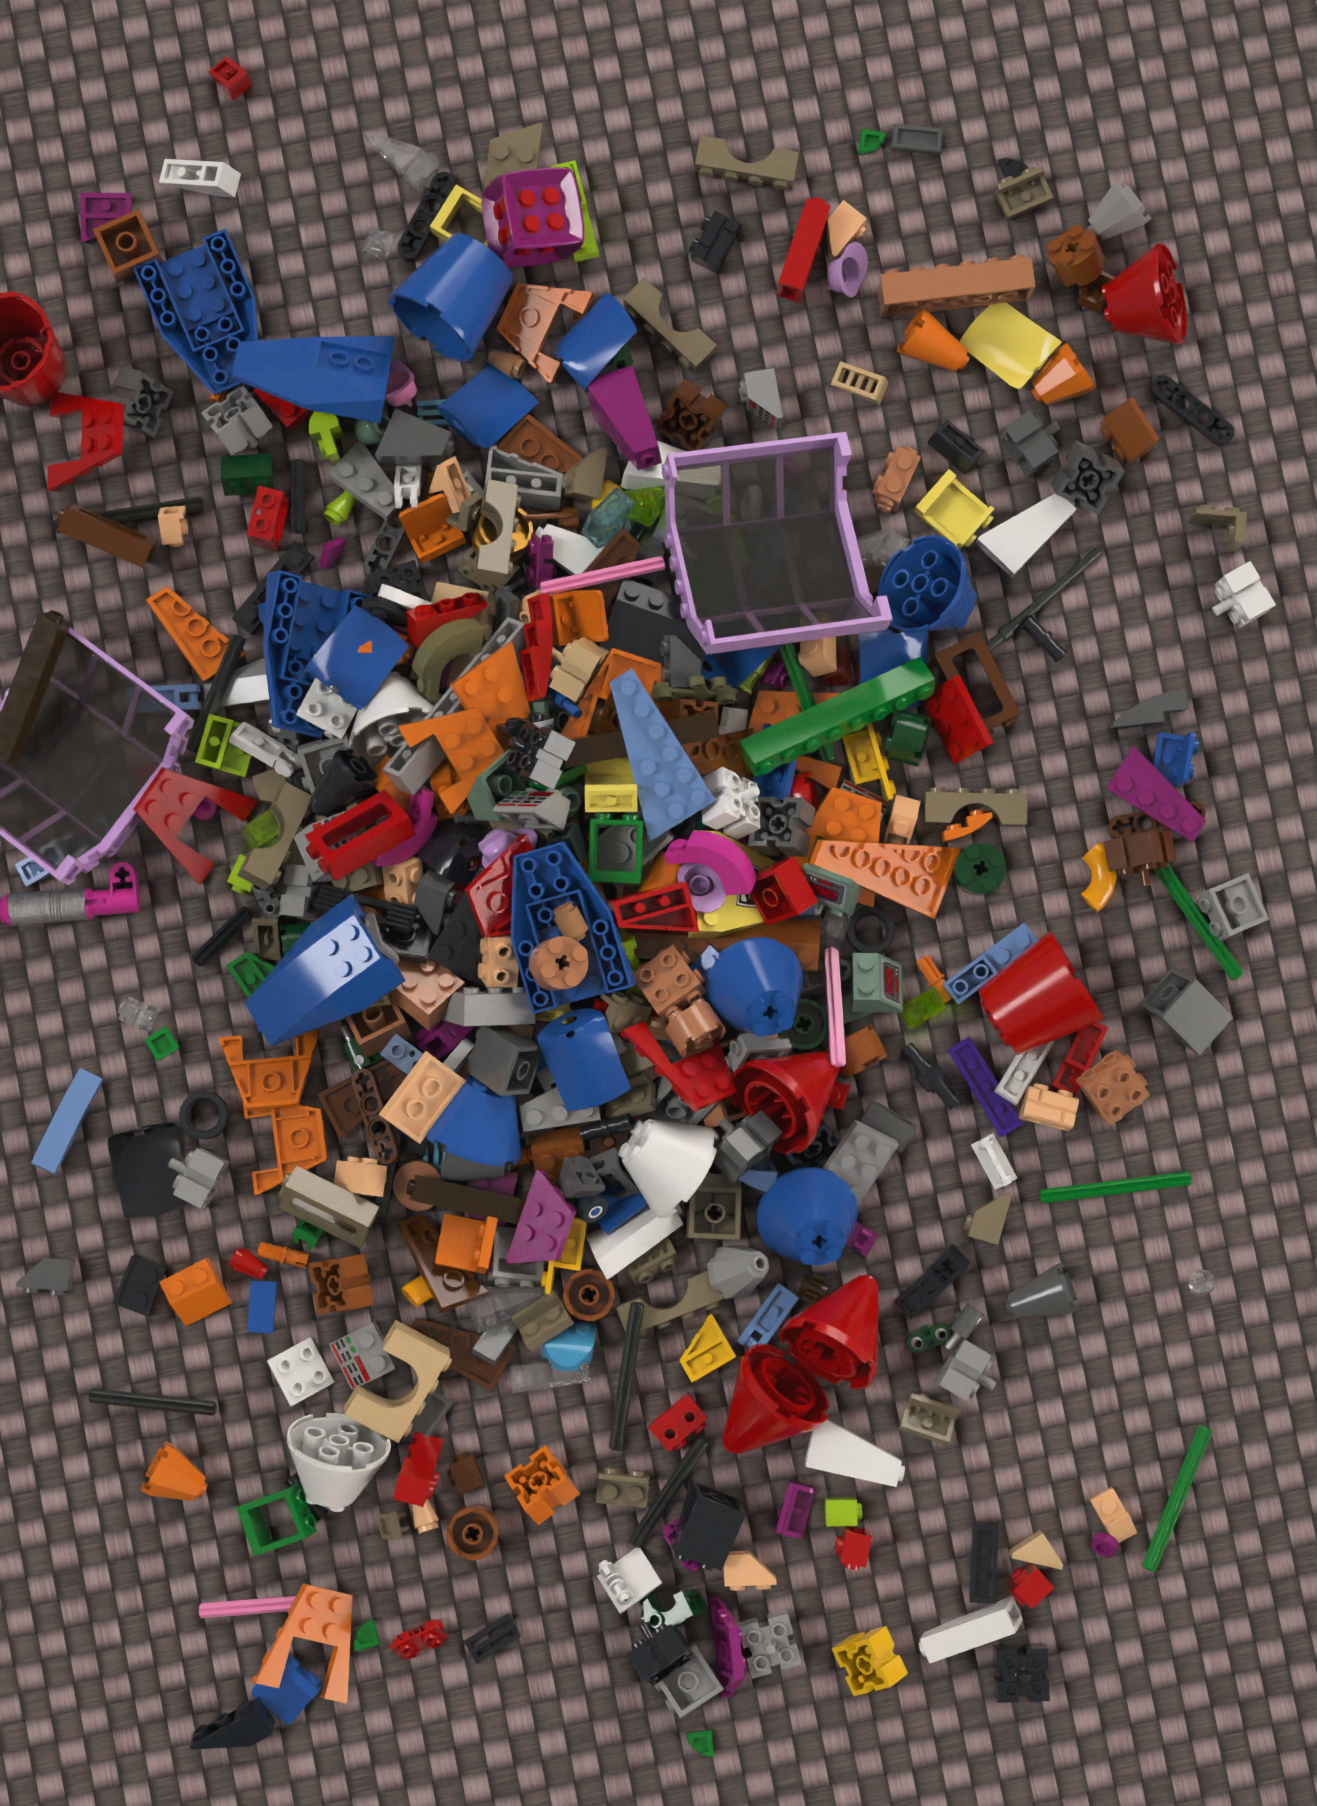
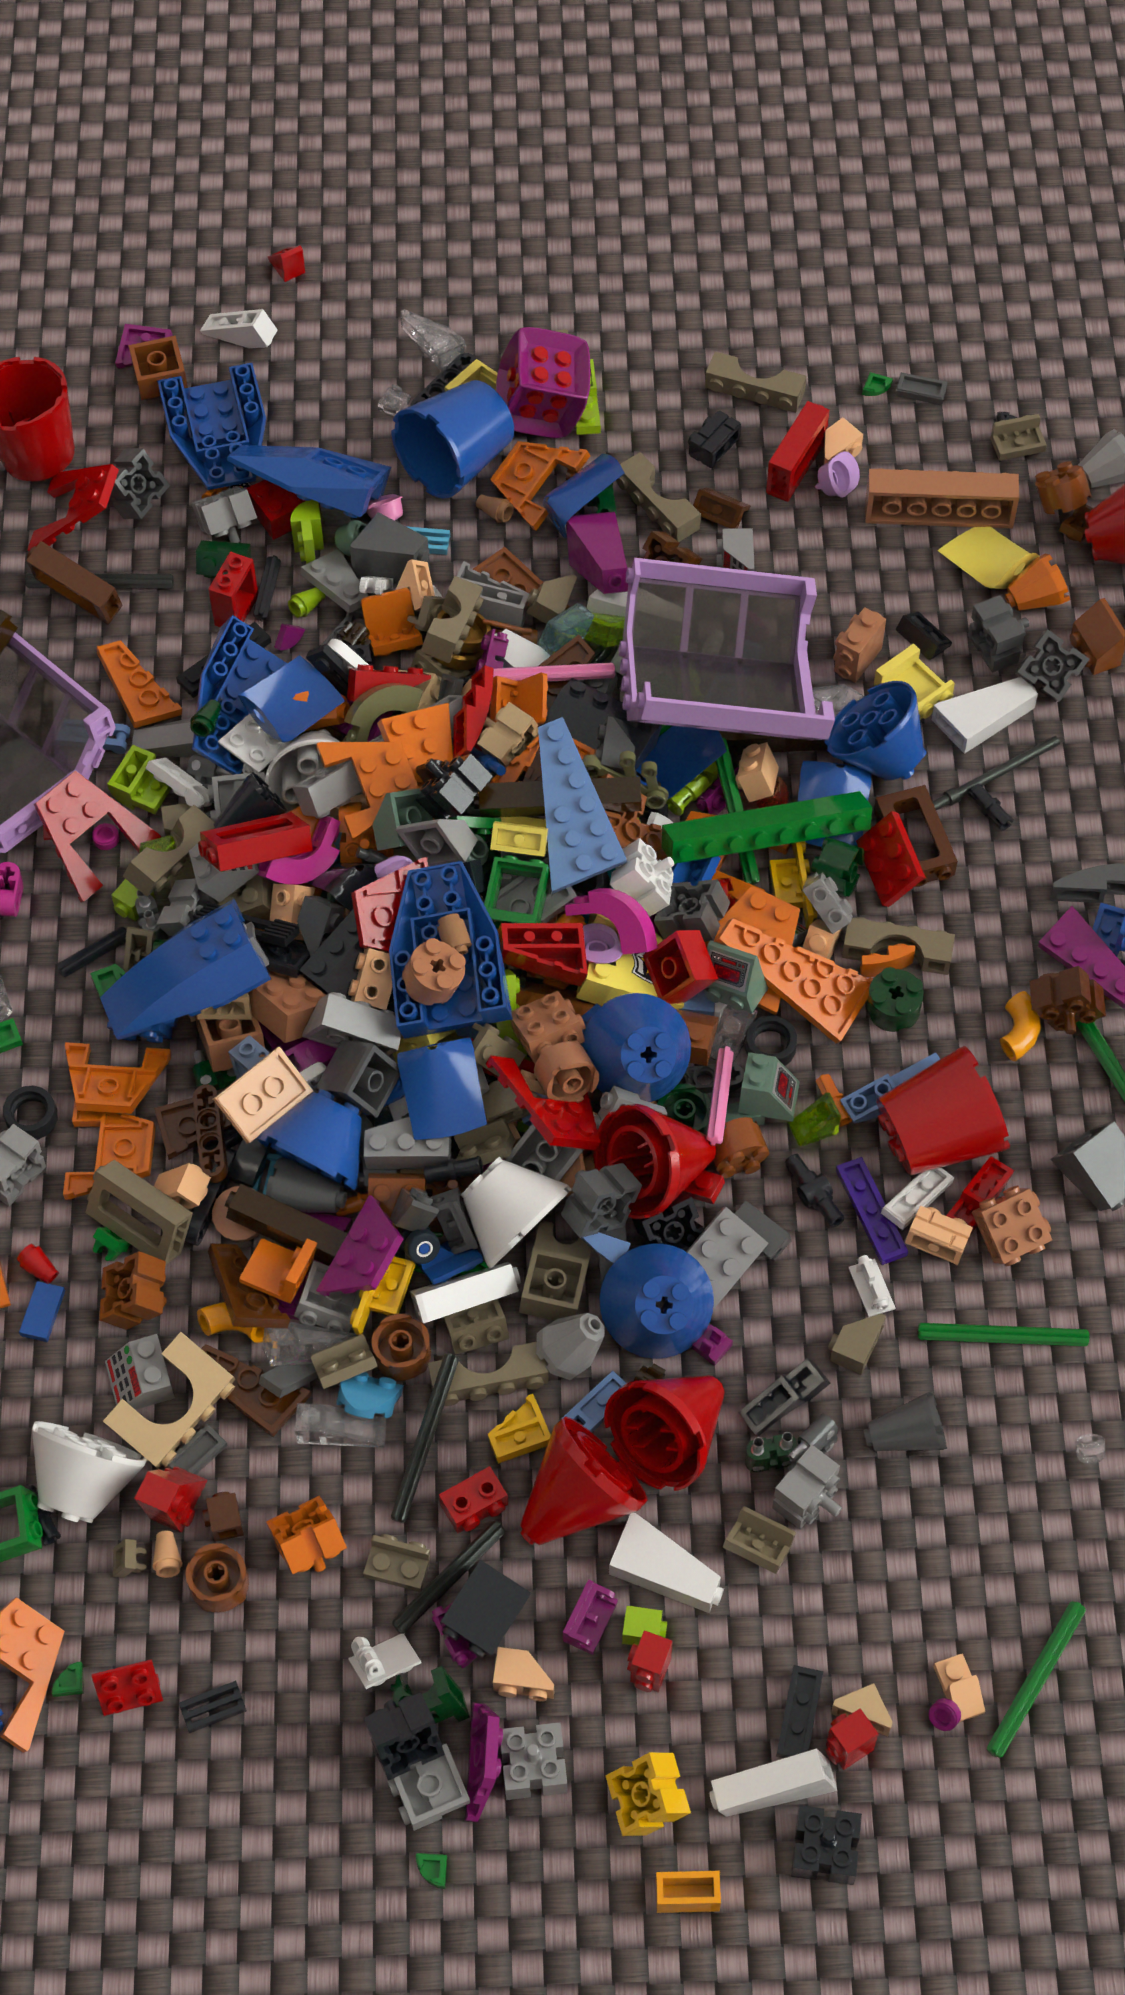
camera: 10 degrees right, 25 degrees down
light nougat brick [158,506,188,547] -> none
pearl dark grey axle [186,634,246,753] -> none
orange axle [257,1242,310,1269] -> none
white hinge [267,1337,334,1407] -> none
blue piece [436,364,539,449] -> none
tan slope [831,361,889,405] -> none
orange cone [897,308,969,372] -> none
none -> dark green cone [190,699,222,737]
none -> dark brown gear [338,622,371,646]
none -> light orange brick [656,1871,721,1913]
none -> reddish brown panel [693,488,751,529]
none -> light grey plate [802,872,853,934]

